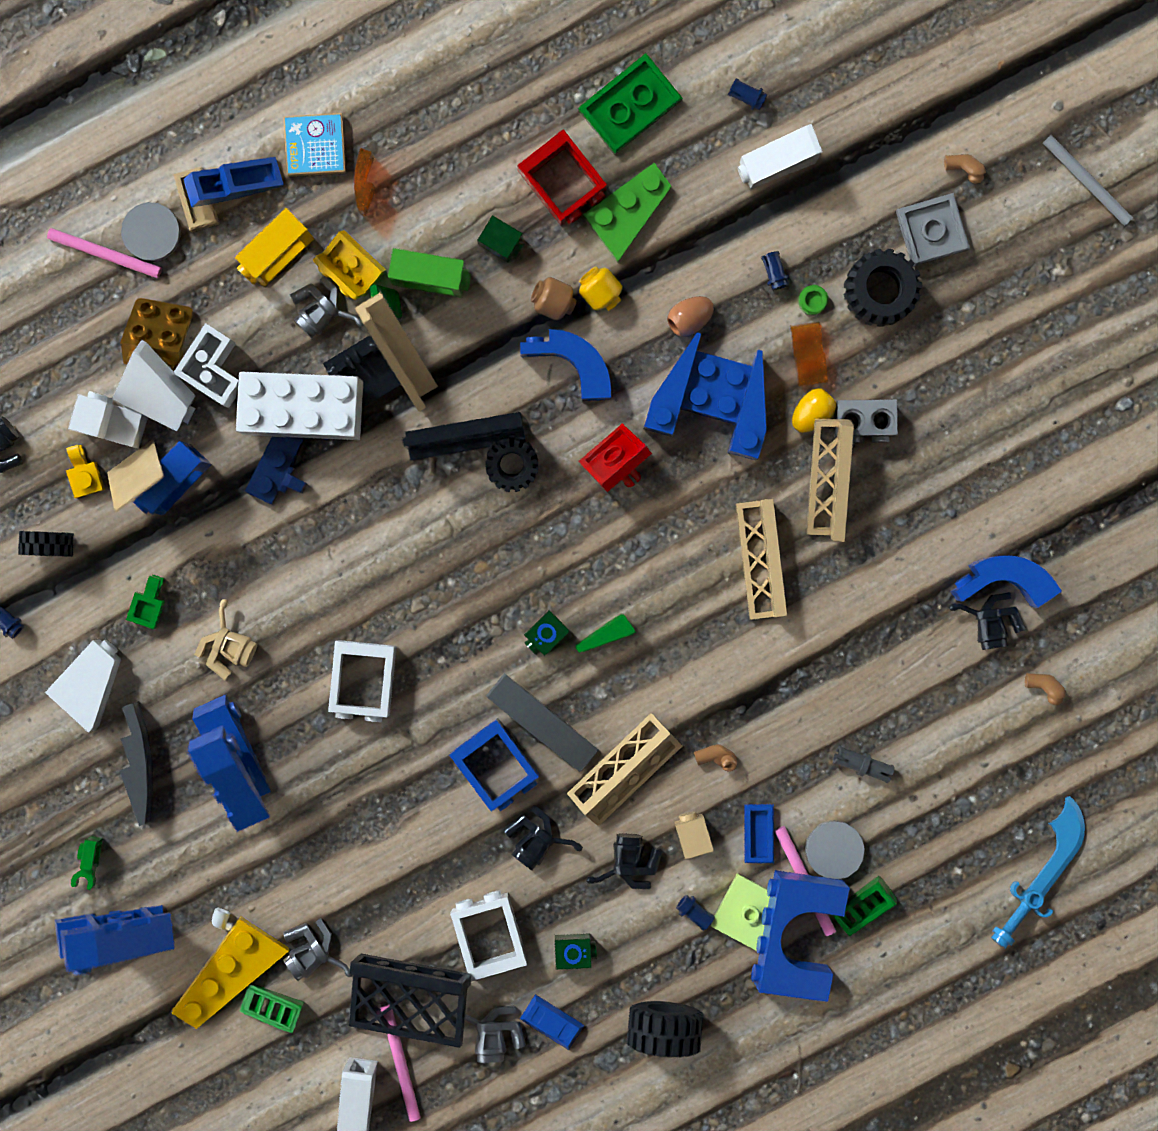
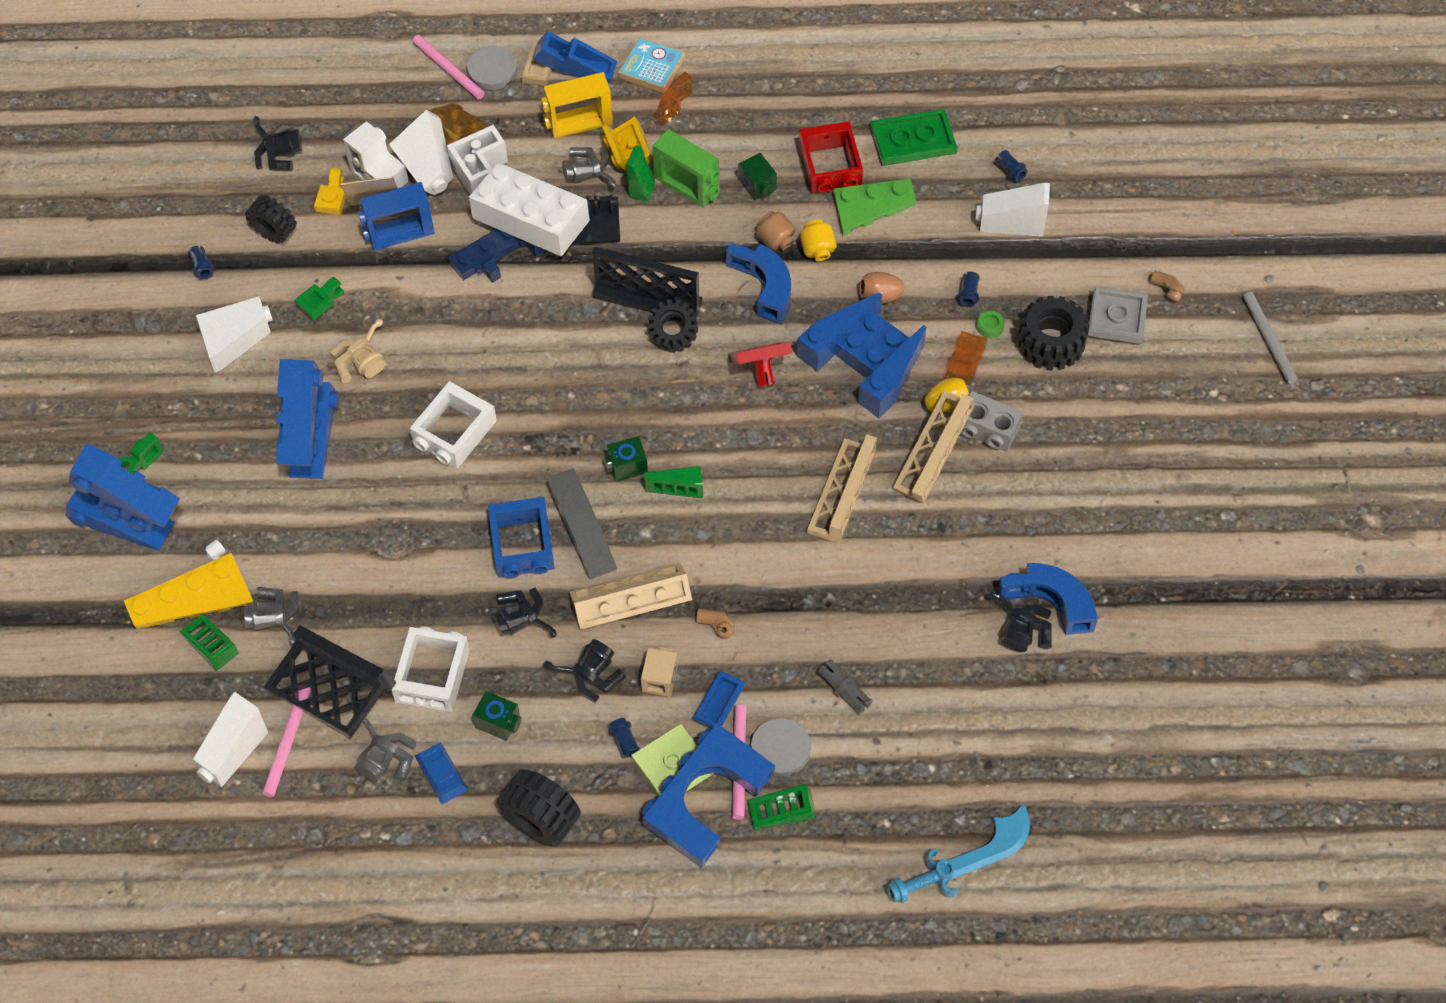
camera: 30 degrees right, 30 degrees down
dark grey slope [119,701,154,826] -> none
tan fence [355,292,438,412] -> none
medium nougat arm [1025,673,1066,705] -> none

